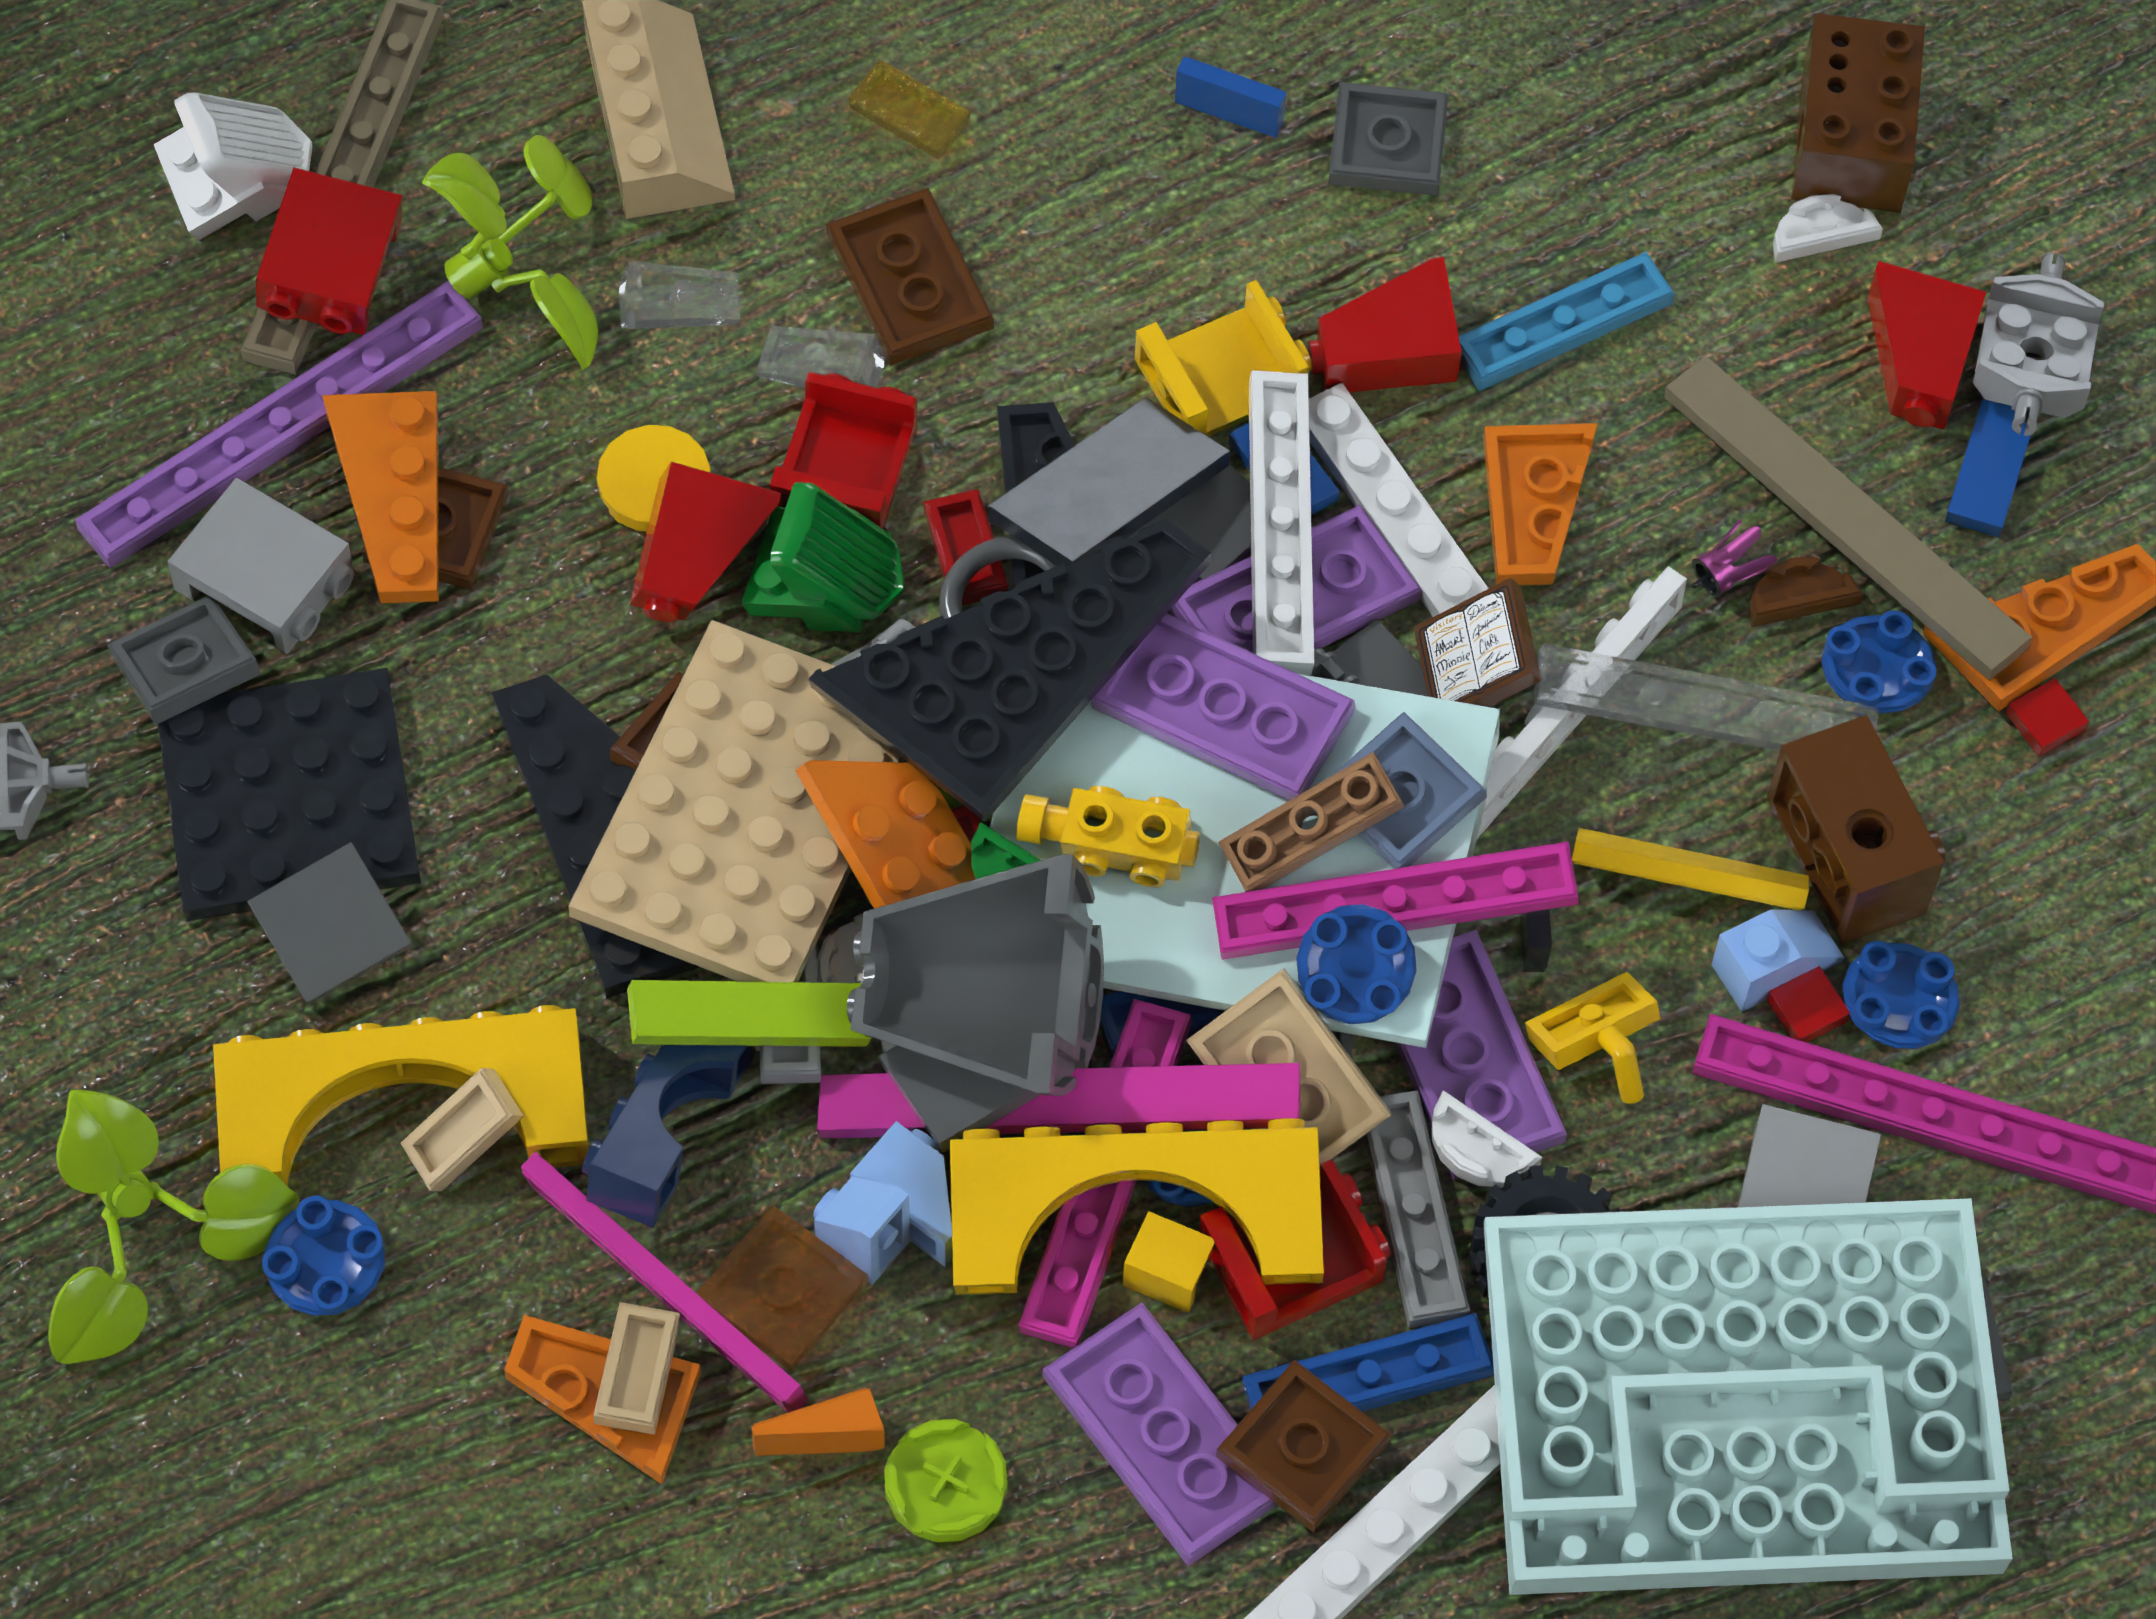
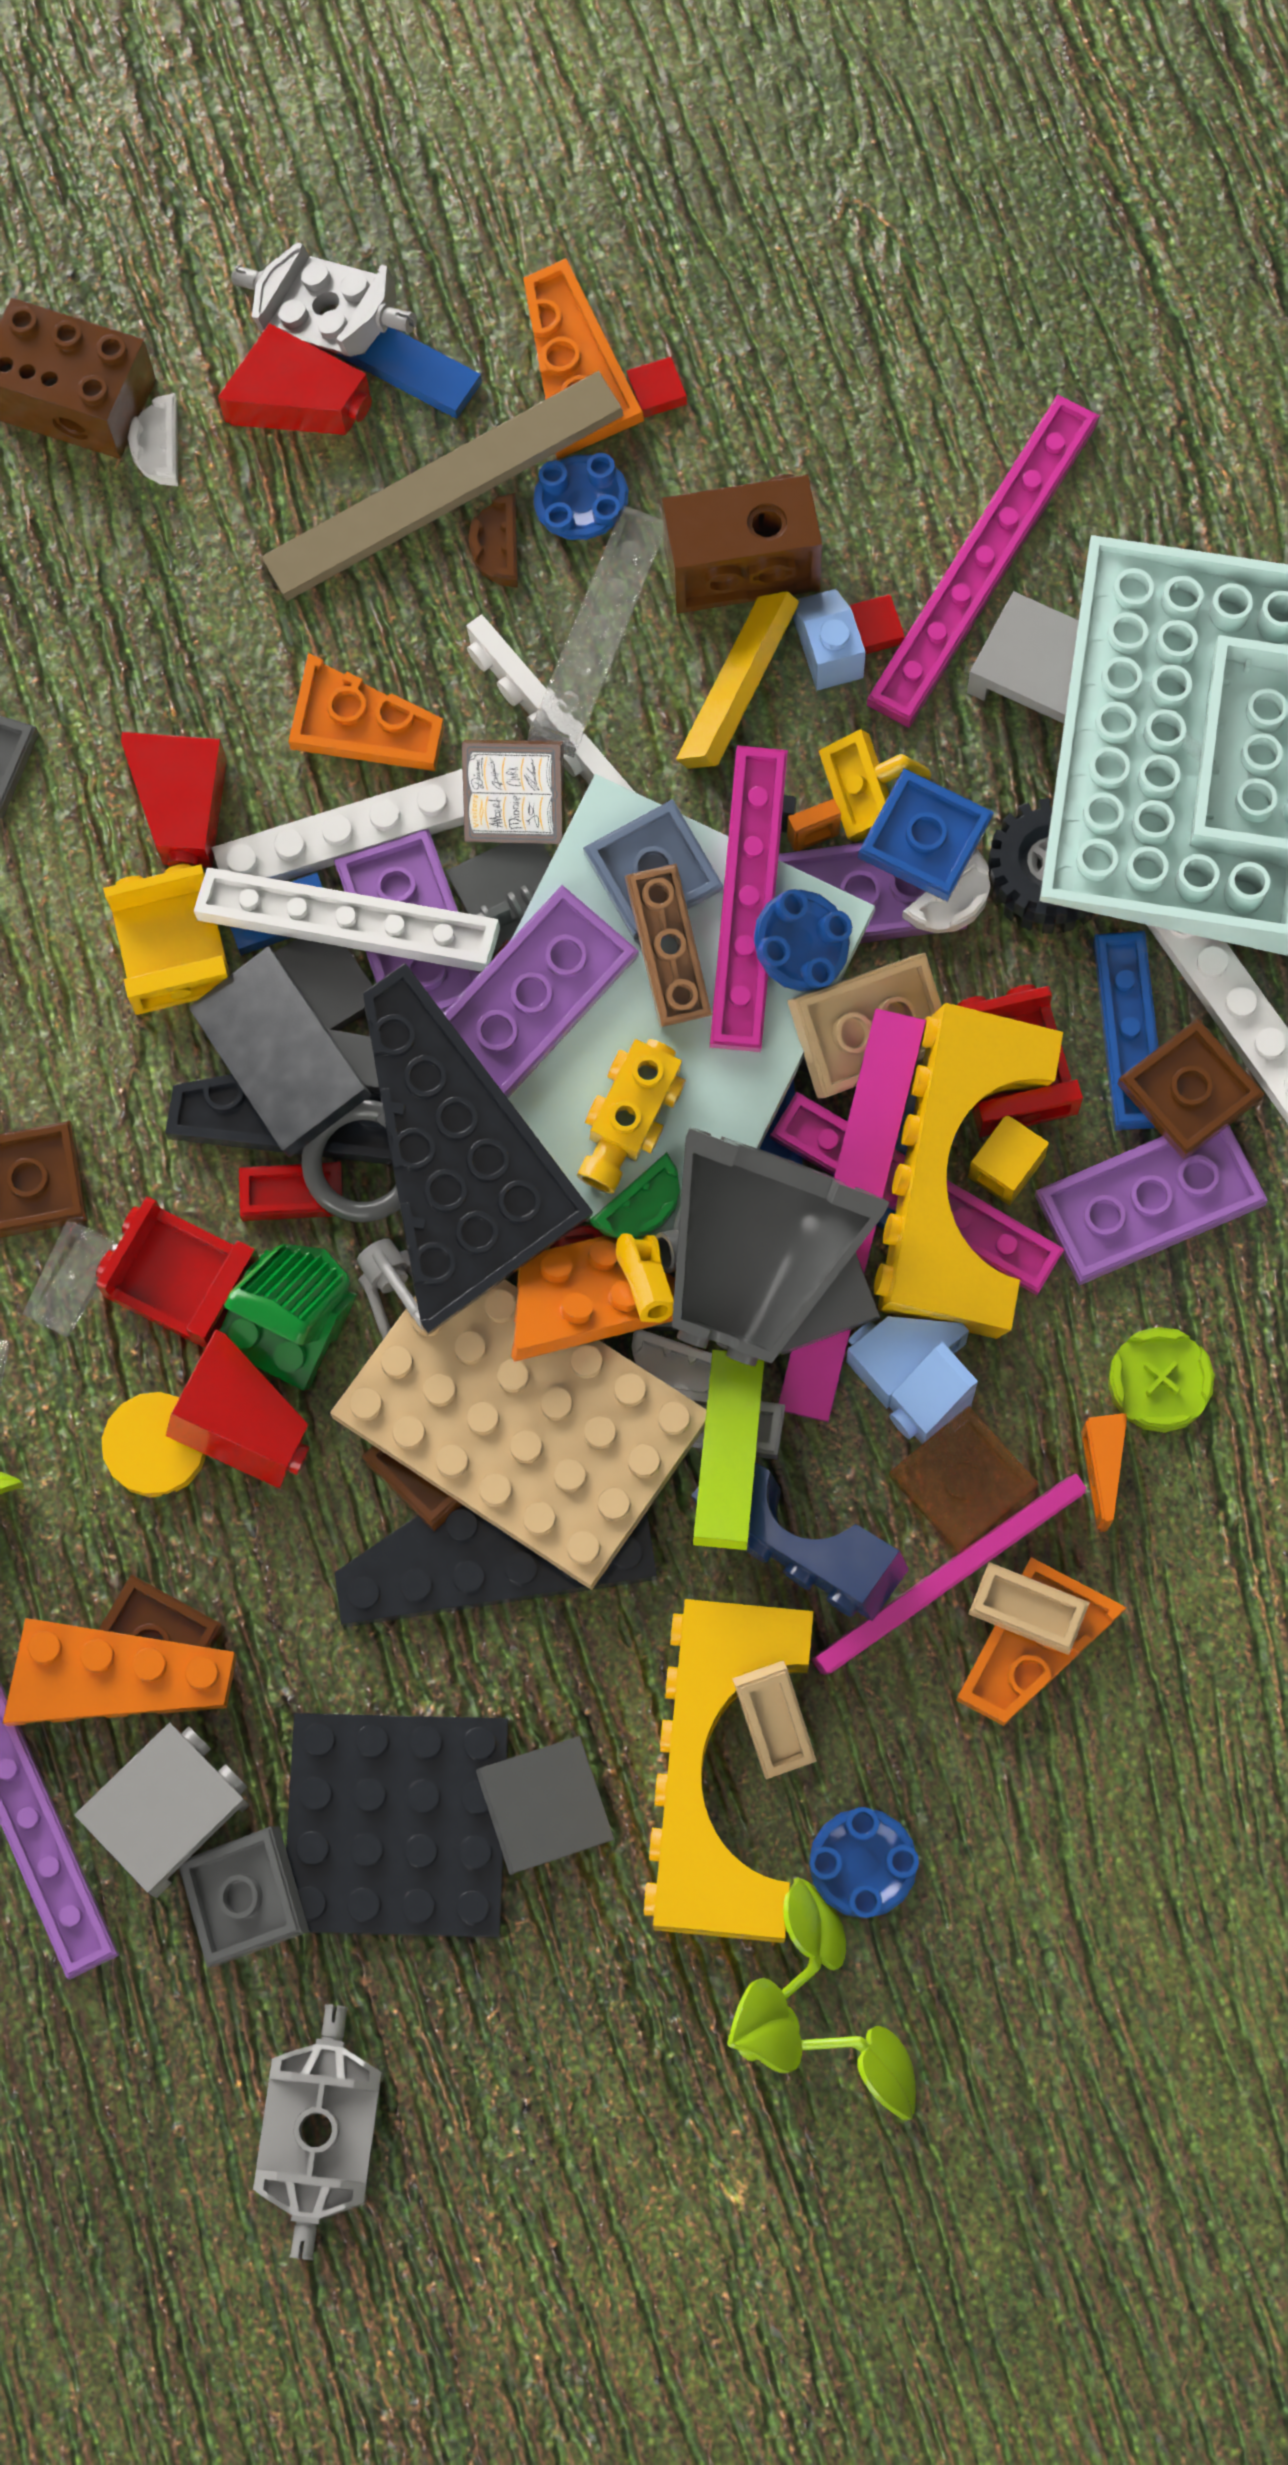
camera: 70 degrees left, 10 degrees up
light grey tile [1364,1090,1470,1329] -> none
dark azure tile [1459,252,1675,391] -> none
flat silver piece [1691,518,1778,597] -> none
blue dish [1843,941,1960,1049] -> none
none -> yellow bar [616,1233,674,1323]
none -> orange tile [787,798,841,851]
none -> blue tile [857,768,994,902]

